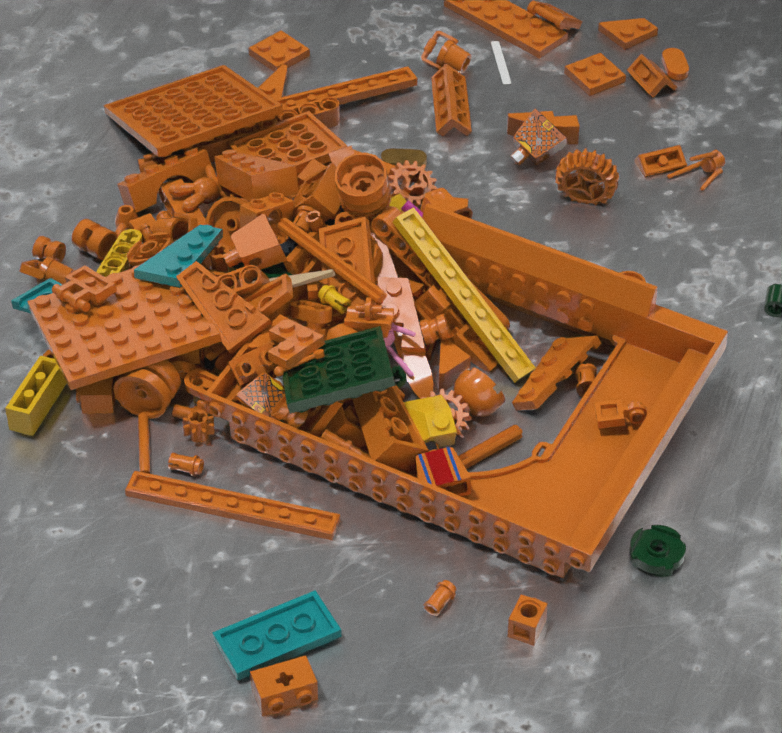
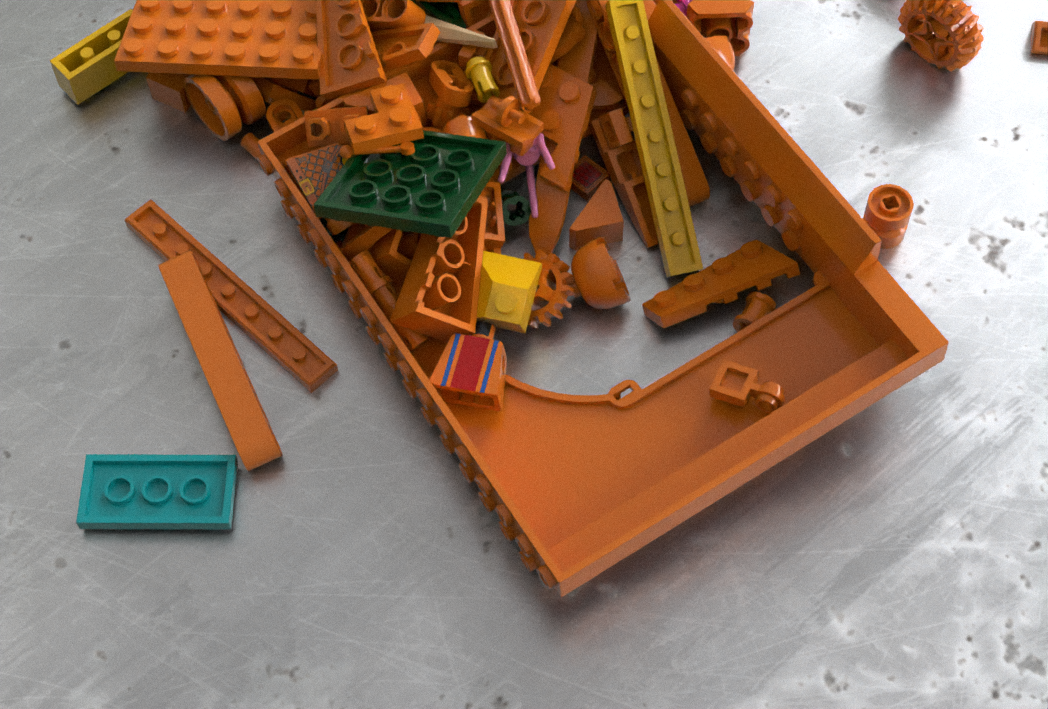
camera: 30 degrees right, 15 degrees up
orange bar [138,413,150,474] -> none
orange pin [168,452,204,476] -> none
orange gear [183,410,215,442] -> none
orange brick [250,655,318,716] -> none
orange wheel [419,314,451,345] -> none
orange pin [423,580,457,616] -> none
orange axle [458,424,523,469] -> none
orange brick [507,594,548,646] -> none
dark green plate [629,524,686,577] -> none
none -> orange beam [158,250,283,472]

